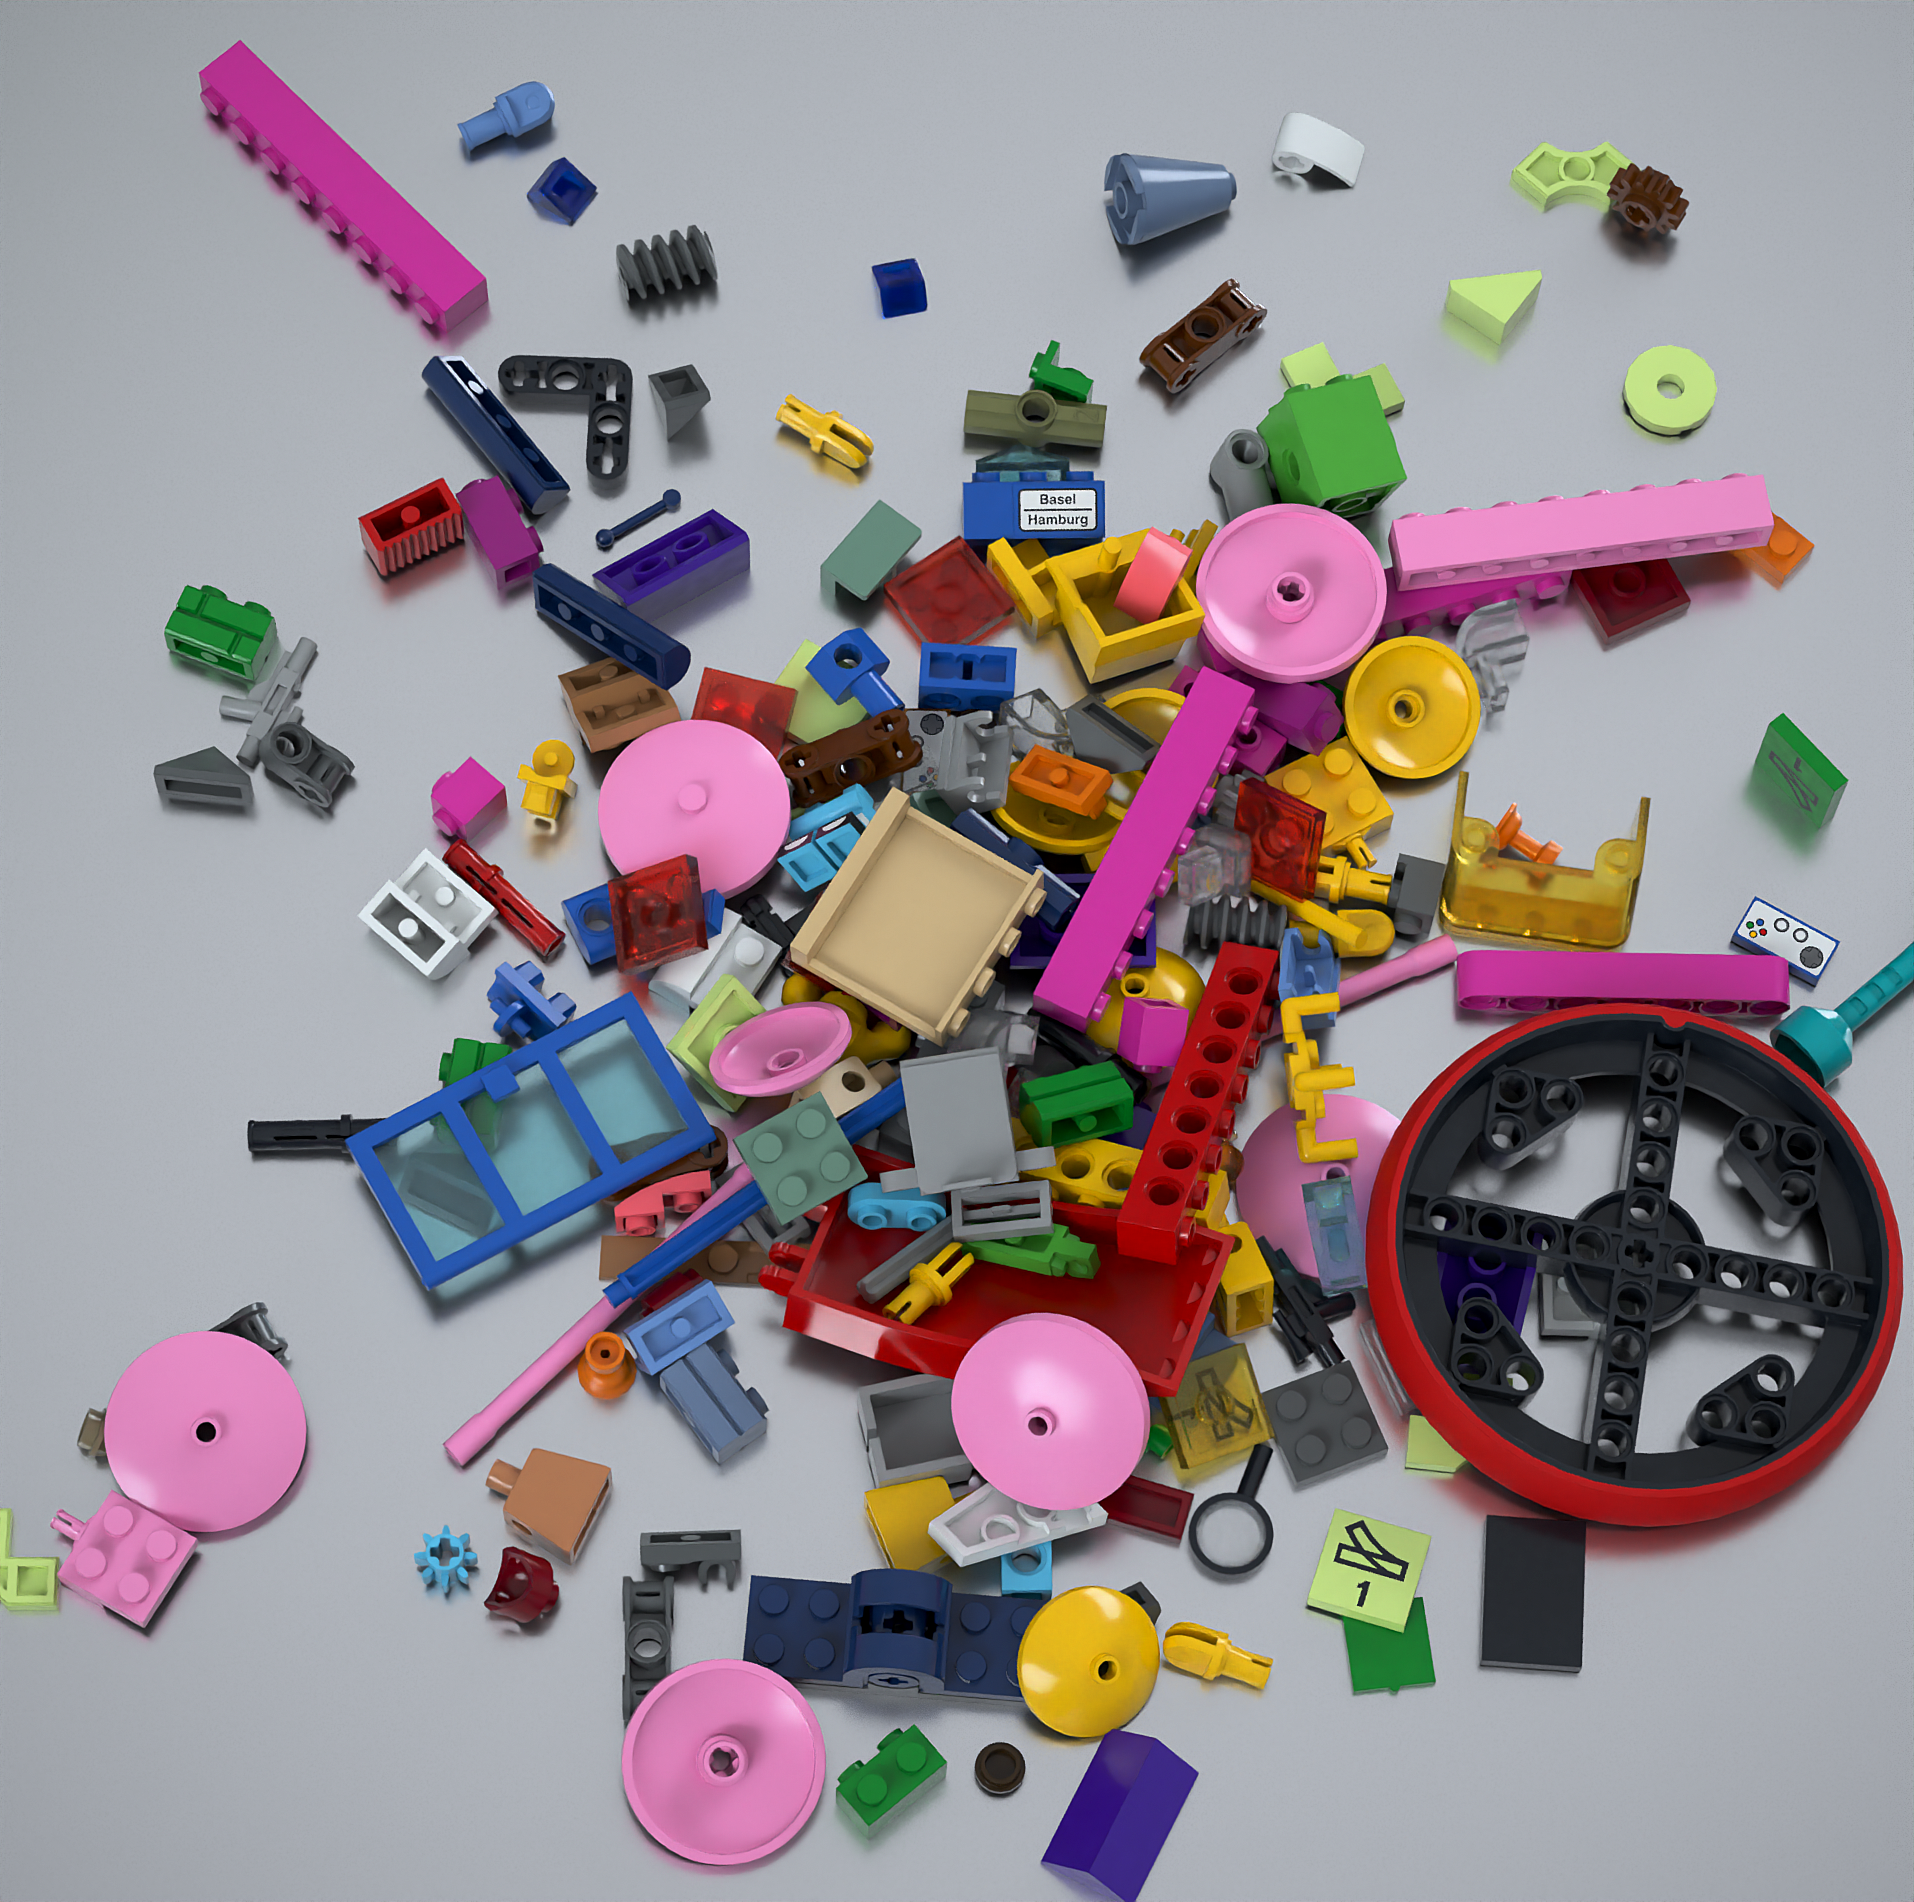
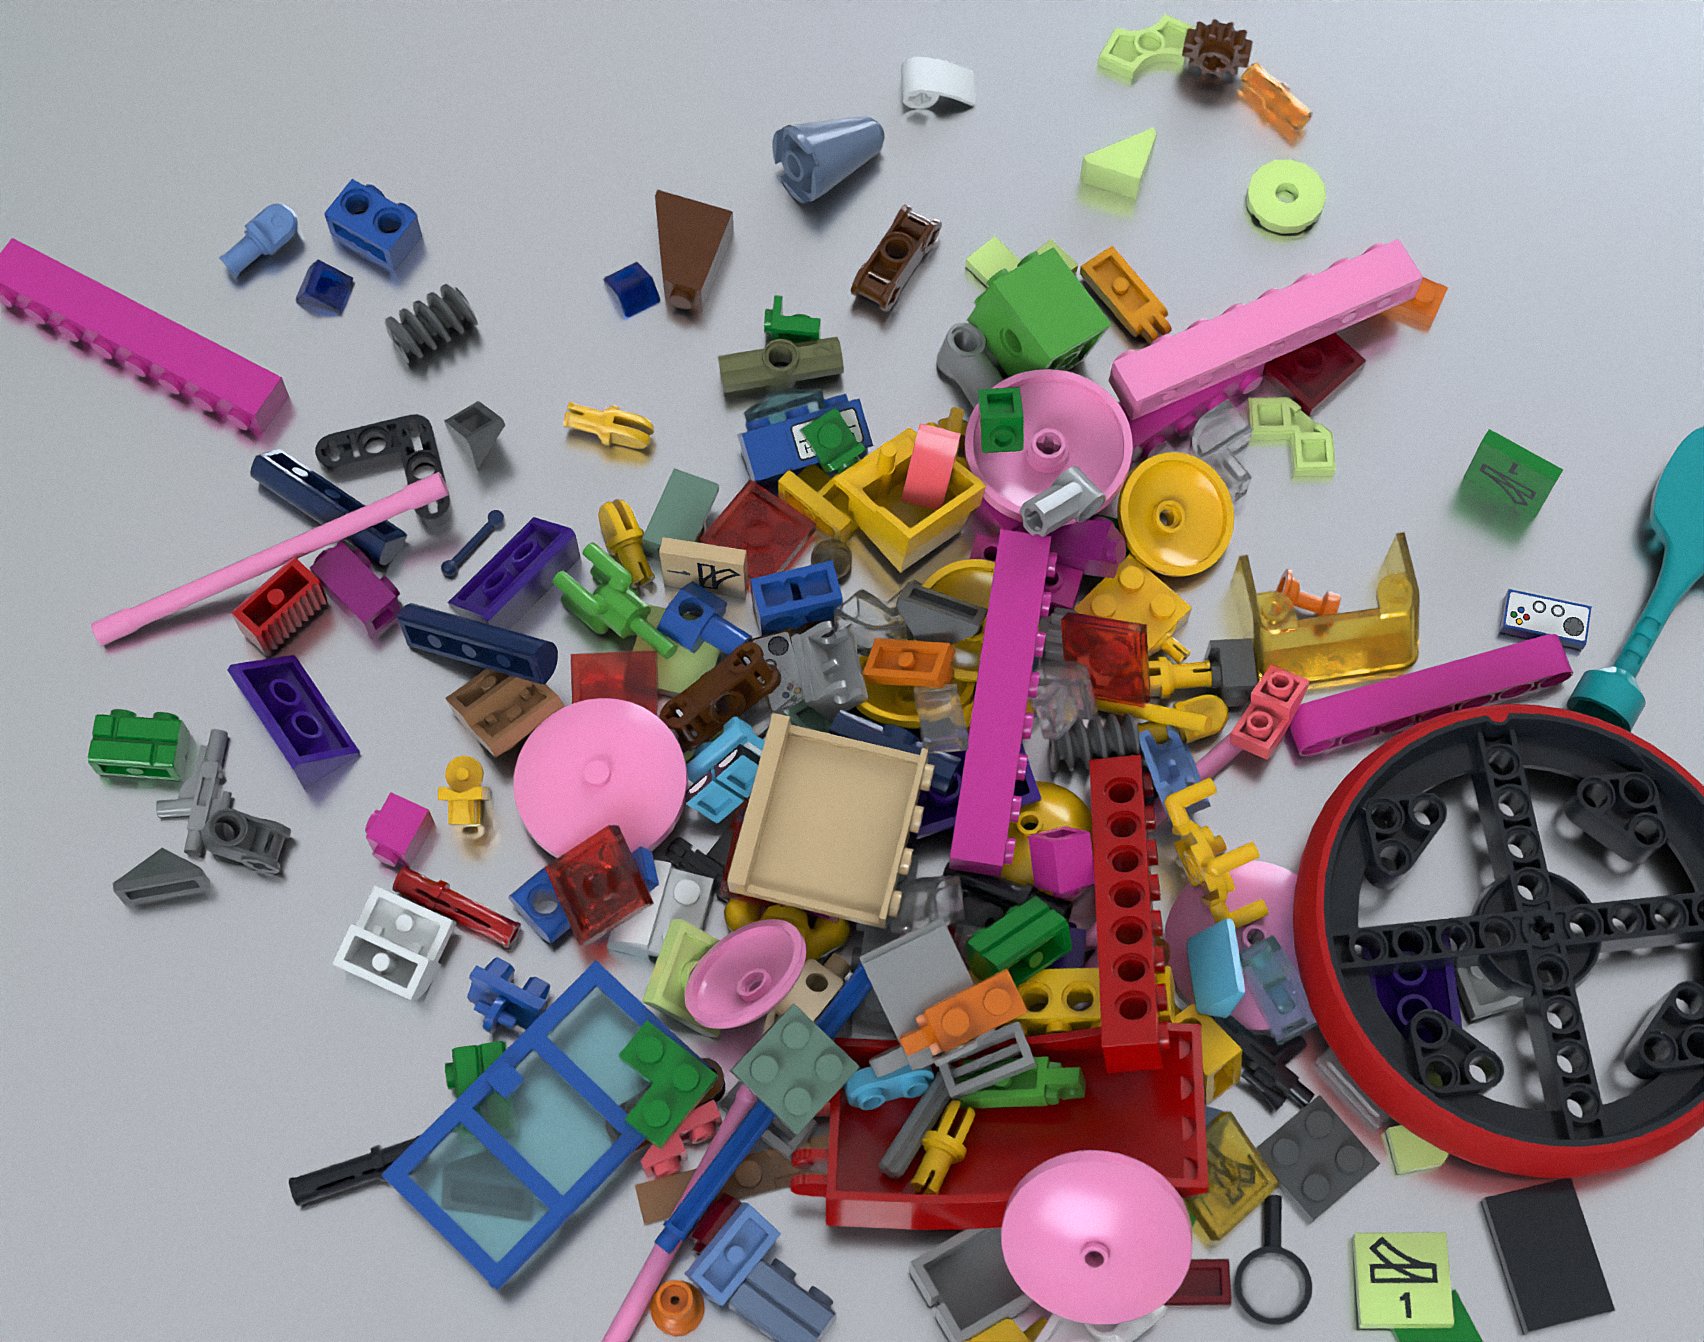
camera: 15 degrees left, 0 degrees up
none -> bright pink piece [91,472,449,646]
none -> dark purple slope [227,655,360,790]
none -> blue brick [324,179,422,271]
none -> bright green plant [553,542,677,659]
none -> yellow arm [598,499,655,588]
none -> green plate [618,1020,718,1150]
none -> reddish brown slope [655,189,734,311]
none -> tan tile [659,537,749,599]
none -> green bracket [799,407,866,474]
none -> dark tan plate [811,539,852,579]
none -> orange hinge [898,969,1028,1056]
none -> clear tile [914,684,968,754]
none -> green bracket [978,387,1024,453]
none -> light grey piece [1019,466,1106,537]
none -> light orange hinge [1079,246,1172,344]
none -> medium azure slope [1186,918,1246,1018]
none -> coral slope [1230,664,1309,760]
none -> clear orange pin [1240,62,1313,132]
none -> yellowish green tile [1247,397,1336,476]

